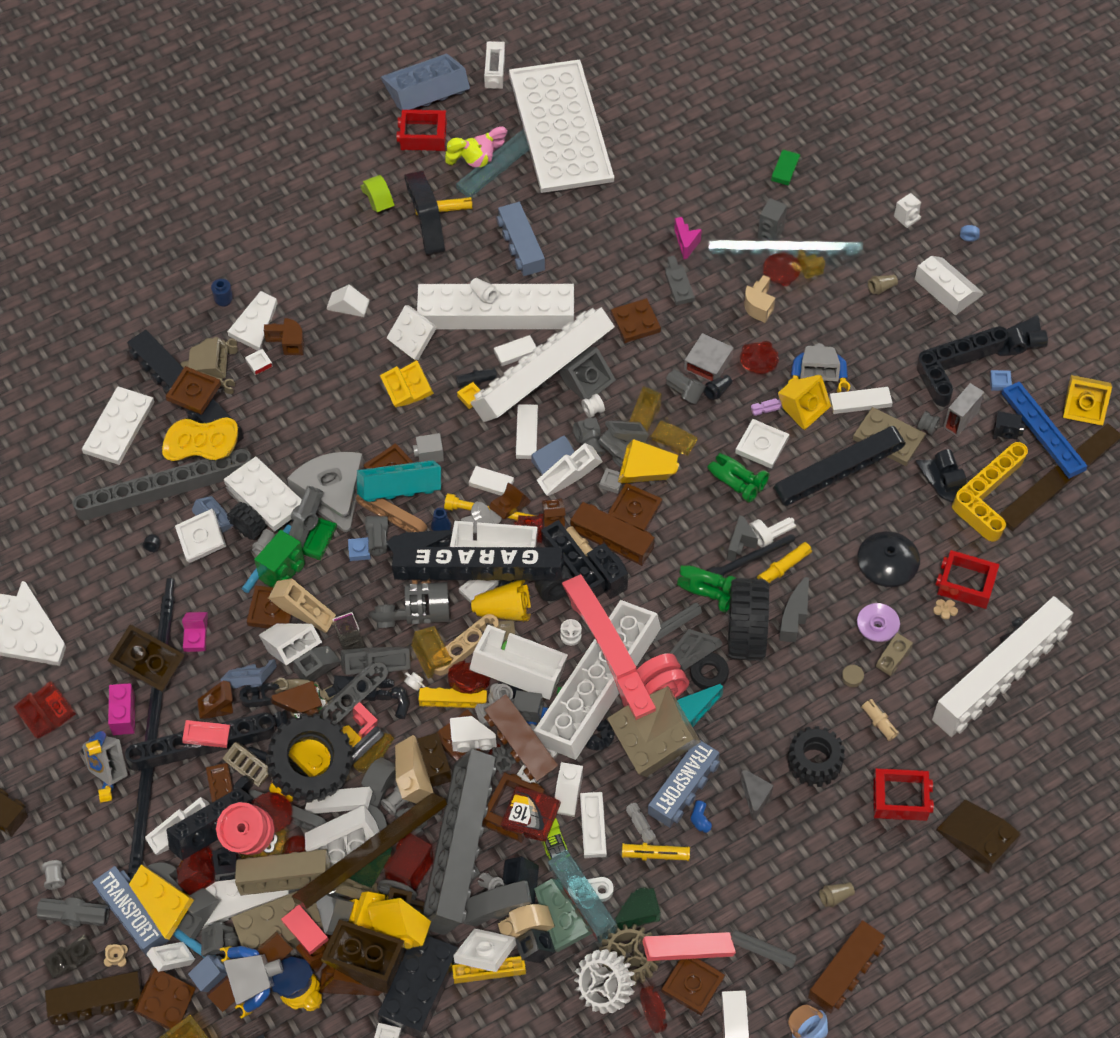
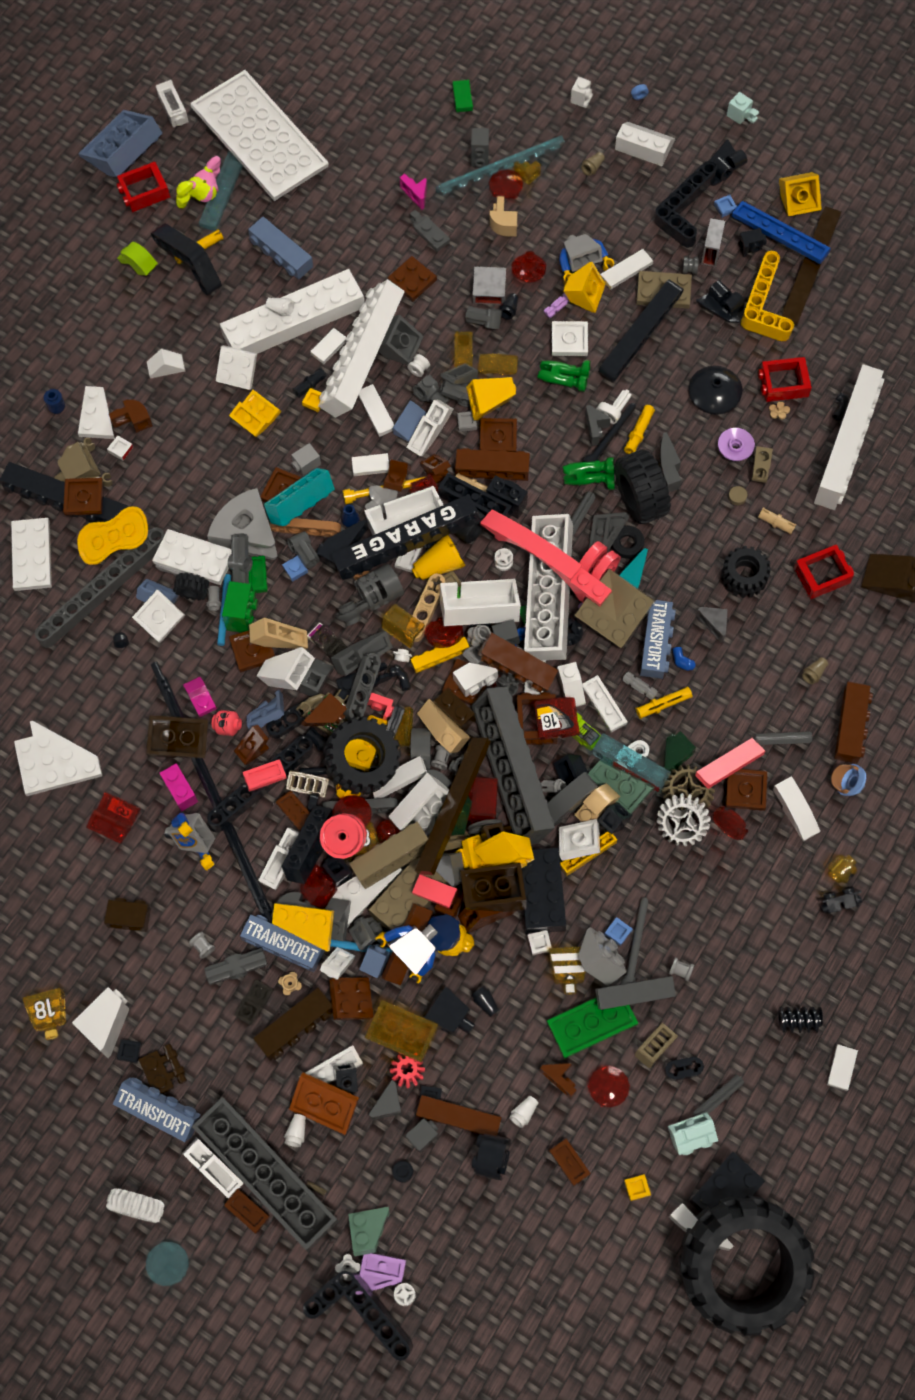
camera: 25 degrees left, 10 degrees up
none -> coral head [212,710,242,736]
none -> light aqua brick [727,92,759,124]

